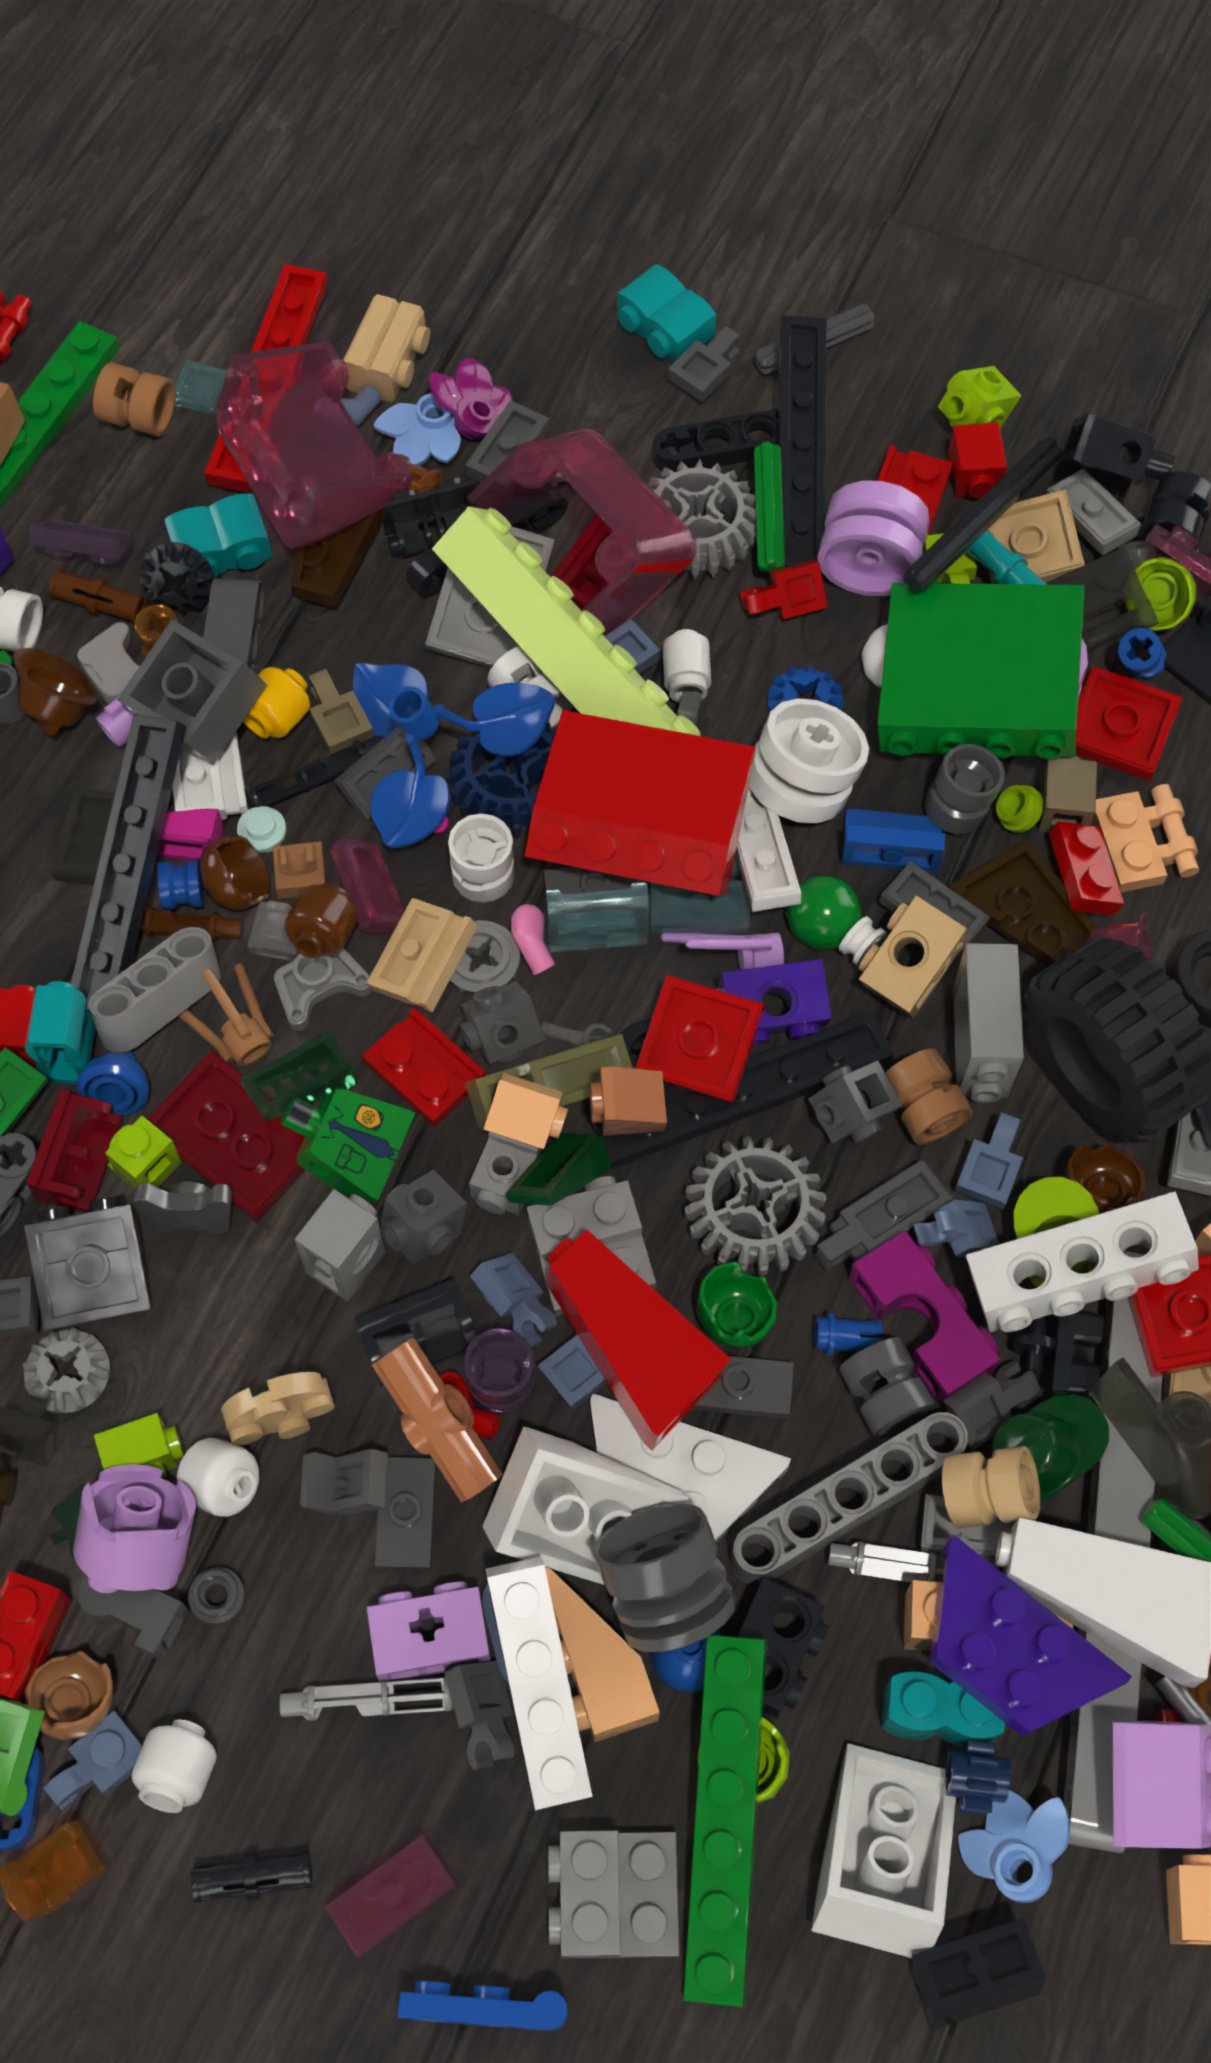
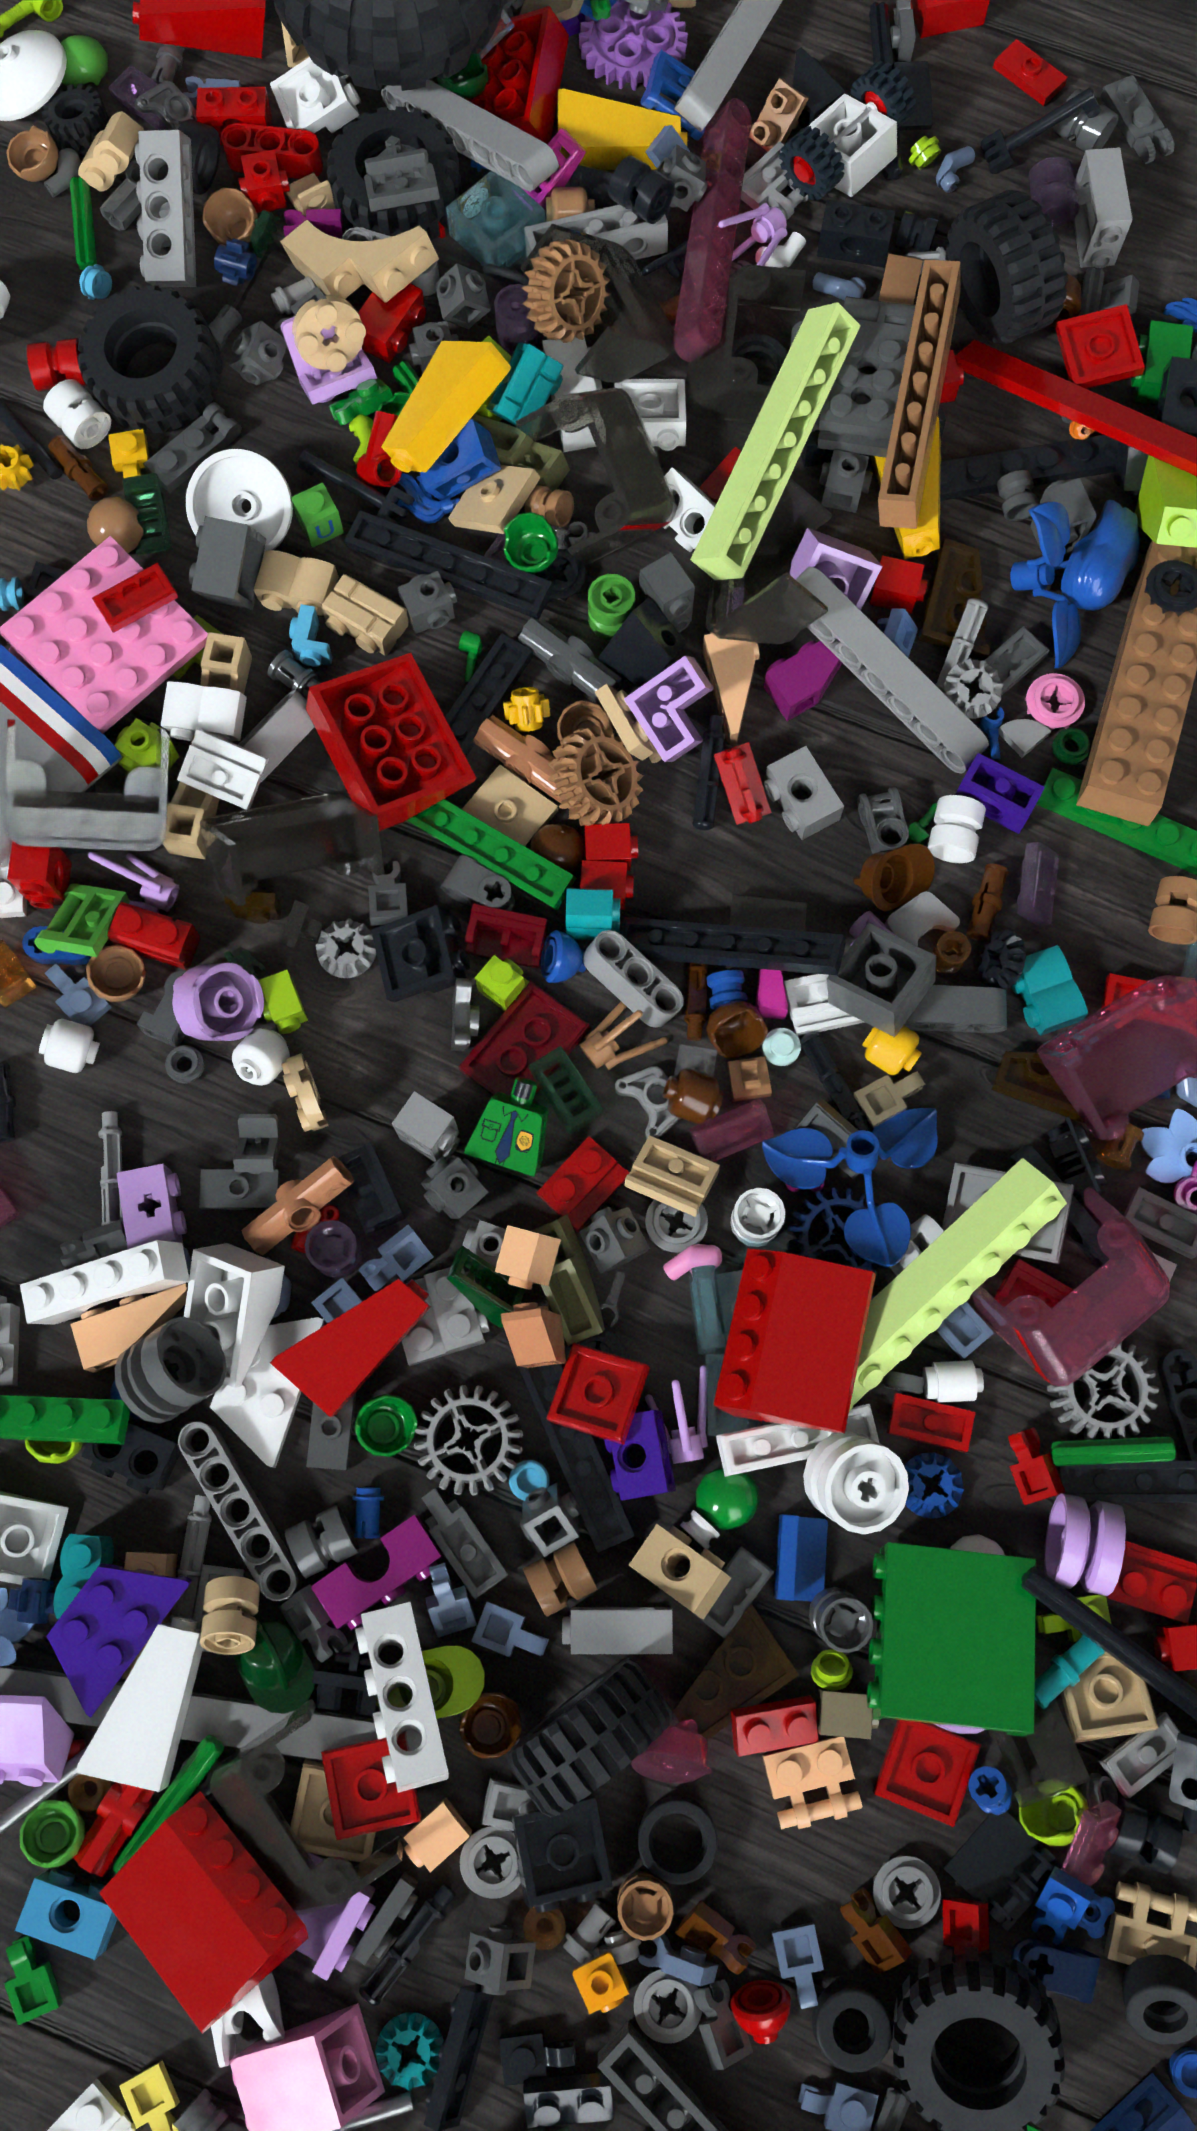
camera: 90 degrees right, 10 degrees up
none -> medium azure tile [509,1460,550,1501]
none -> red plate [887,1393,976,1453]

